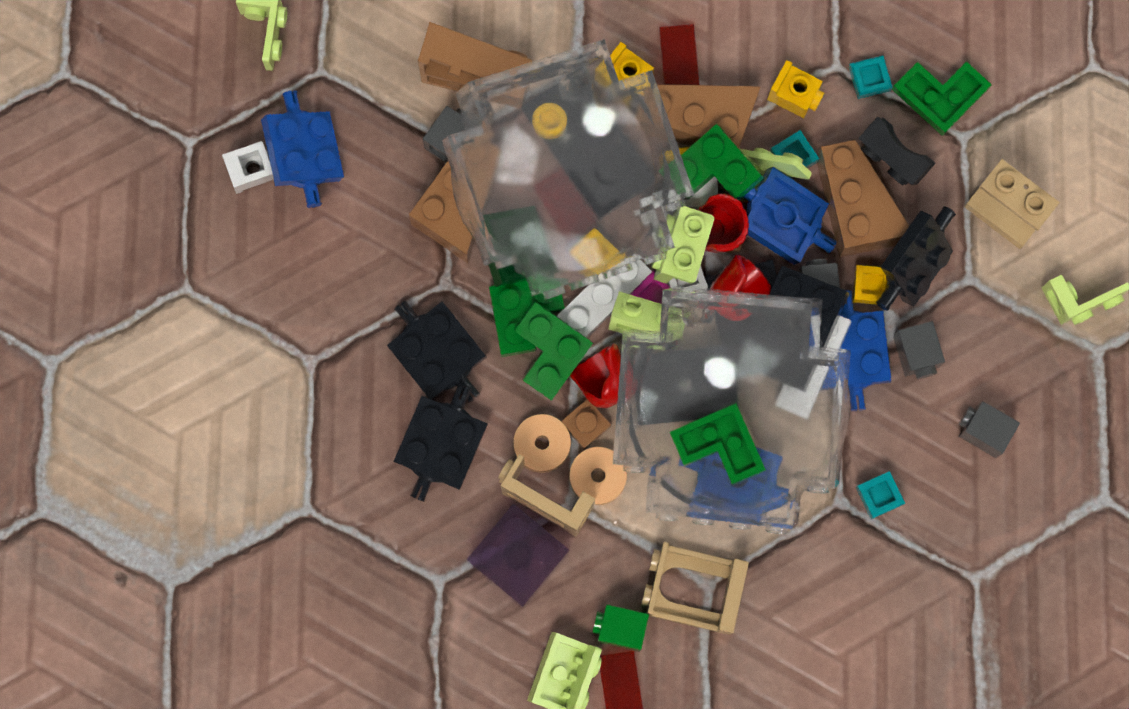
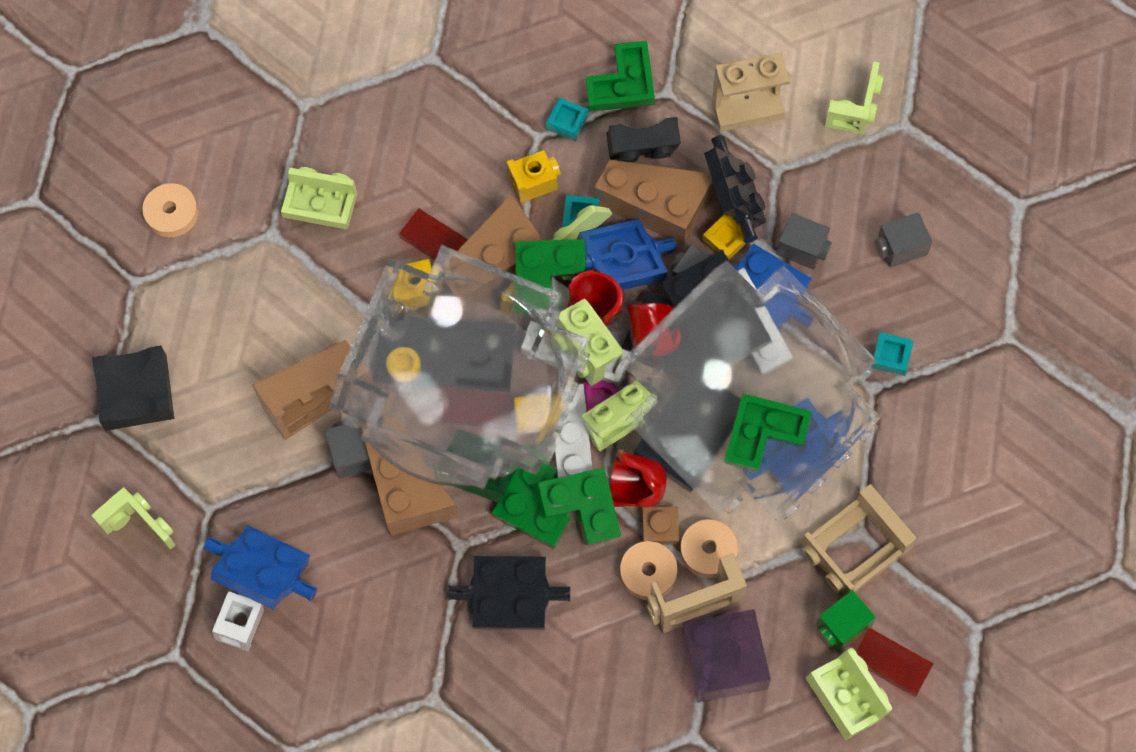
camera: 45 degrees left, 10 degrees down
black plate [393,384,488,502] -> none

